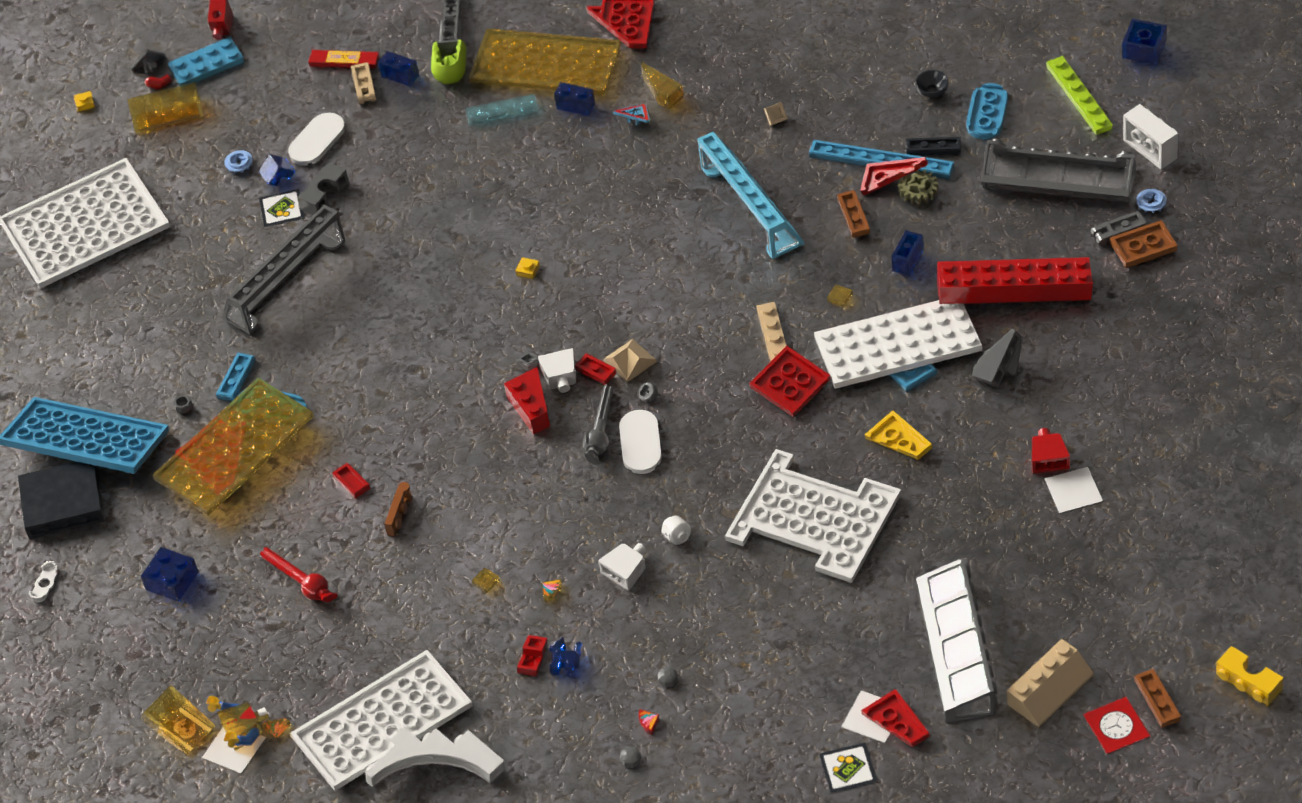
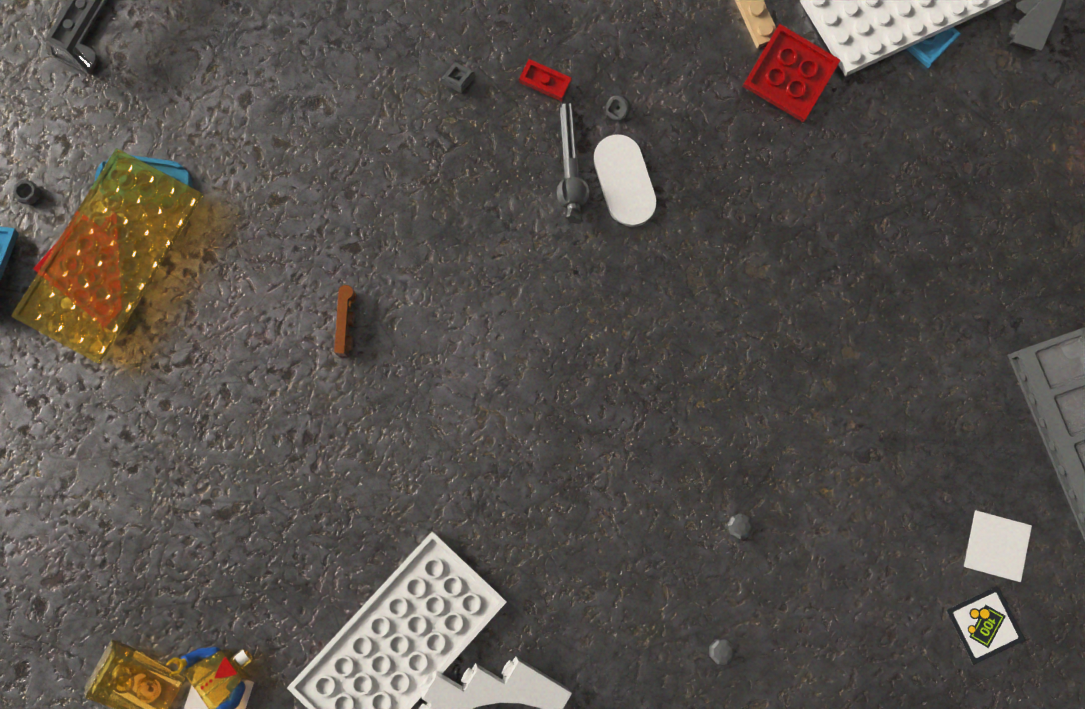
camera: 20 degrees left, 30 degrees up
clear blue brick [141,547,199,602] -> none
dark azure tile [216,353,256,402] -> none
red piece [260,547,338,602] -> none
clear yellow tile [261,718,291,738] -> none
red tile [332,463,371,499] -> none
clear yellow tile [471,567,500,593] -> none
red wedge [504,367,550,435] -> none
red slope [517,635,548,676] -> none
white torso [538,348,576,393] -> none
tile [541,579,562,602] -> none
clear blue animal [549,636,582,678] -> none
white torso [598,543,647,591] -> none
tan slope [604,339,657,382] -> none
tile [639,709,660,735] -> none
white head [662,516,691,545] -> none
white piece [725,449,901,583] -> none
red wing [861,689,930,747] -> none
yellow wing [864,411,933,460] -> none

